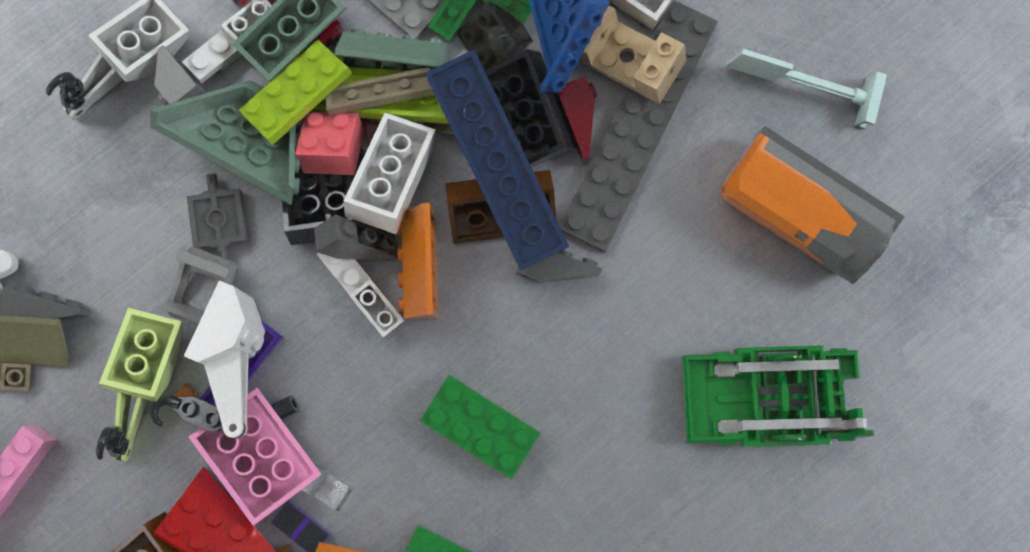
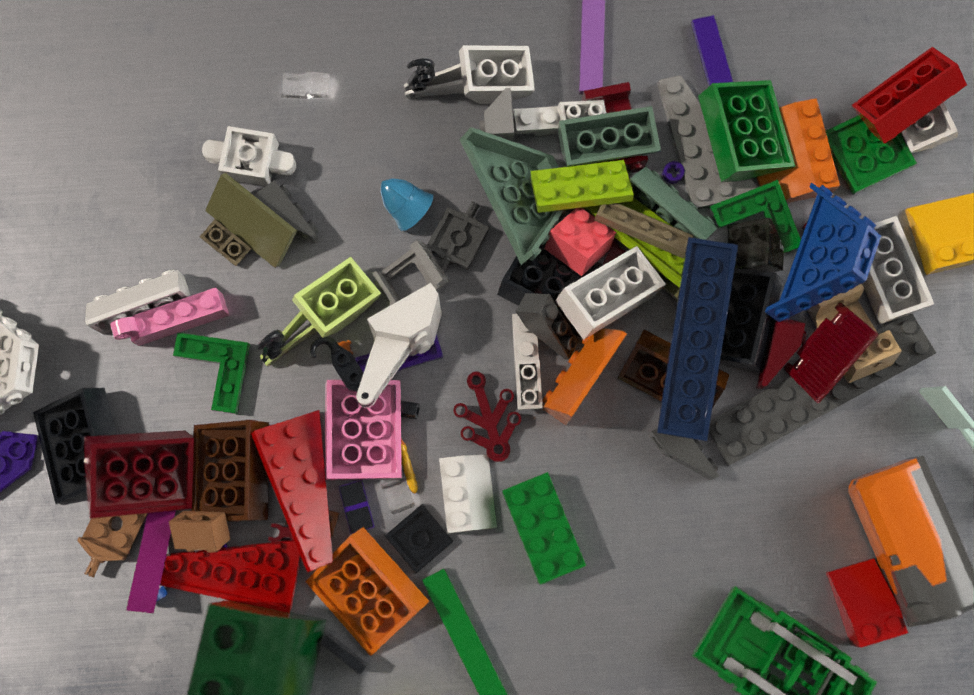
camera: 40 degrees right, 5 degrees down
none -> green plate [173,332,250,414]
none -> dark azure helmet [381,178,433,231]
none -> black tile [385,504,454,574]
none -> yellow piece [401,438,418,494]
none -> white slope [439,455,497,534]
none -> dark red plant [453,371,521,462]
none -> dark purple bush [662,161,685,184]
none -> dark red window [784,302,879,404]
none -> red slope [826,558,908,648]

